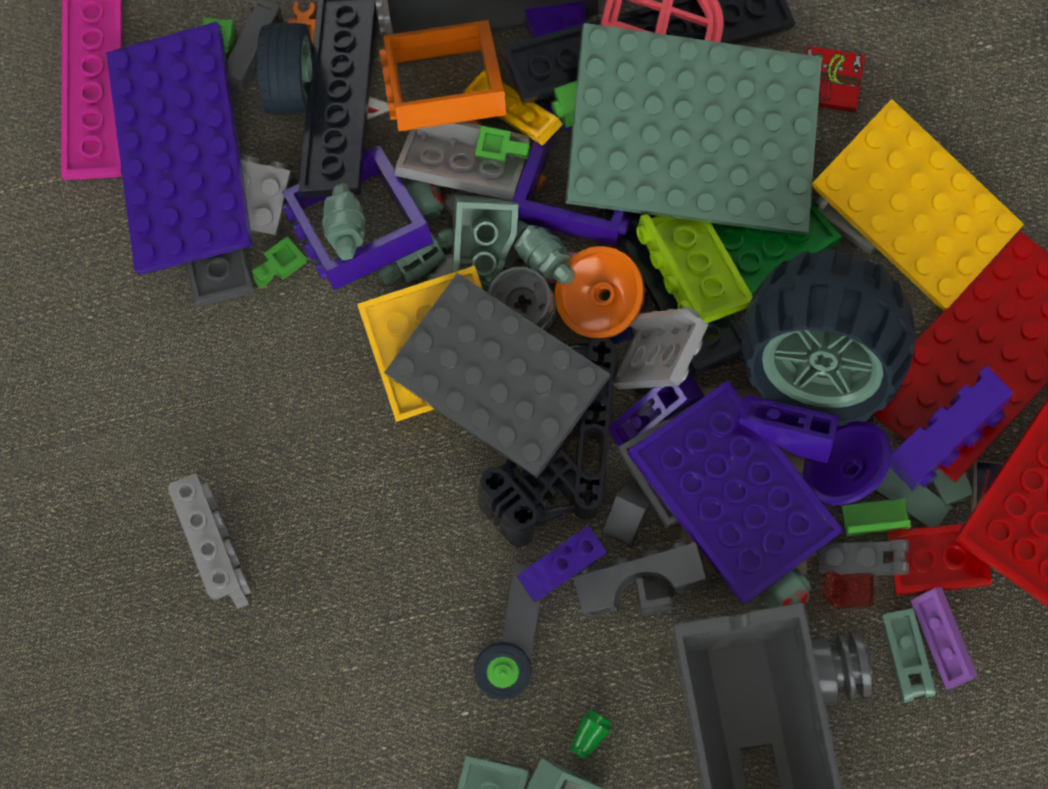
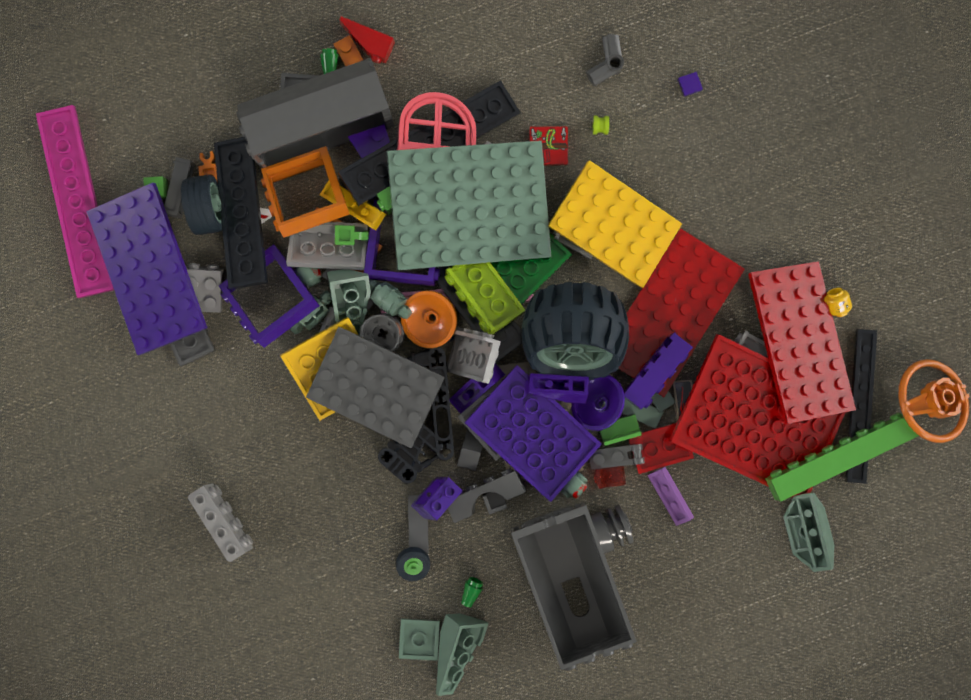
camera: 15 degrees left, 15 degrees up
bright green plate [252,236,307,289] -> none
sand green piece [322,183,366,260] -> none
sand green plate [881,608,936,703] -> none
none -> lime wheel [592,115,609,135]

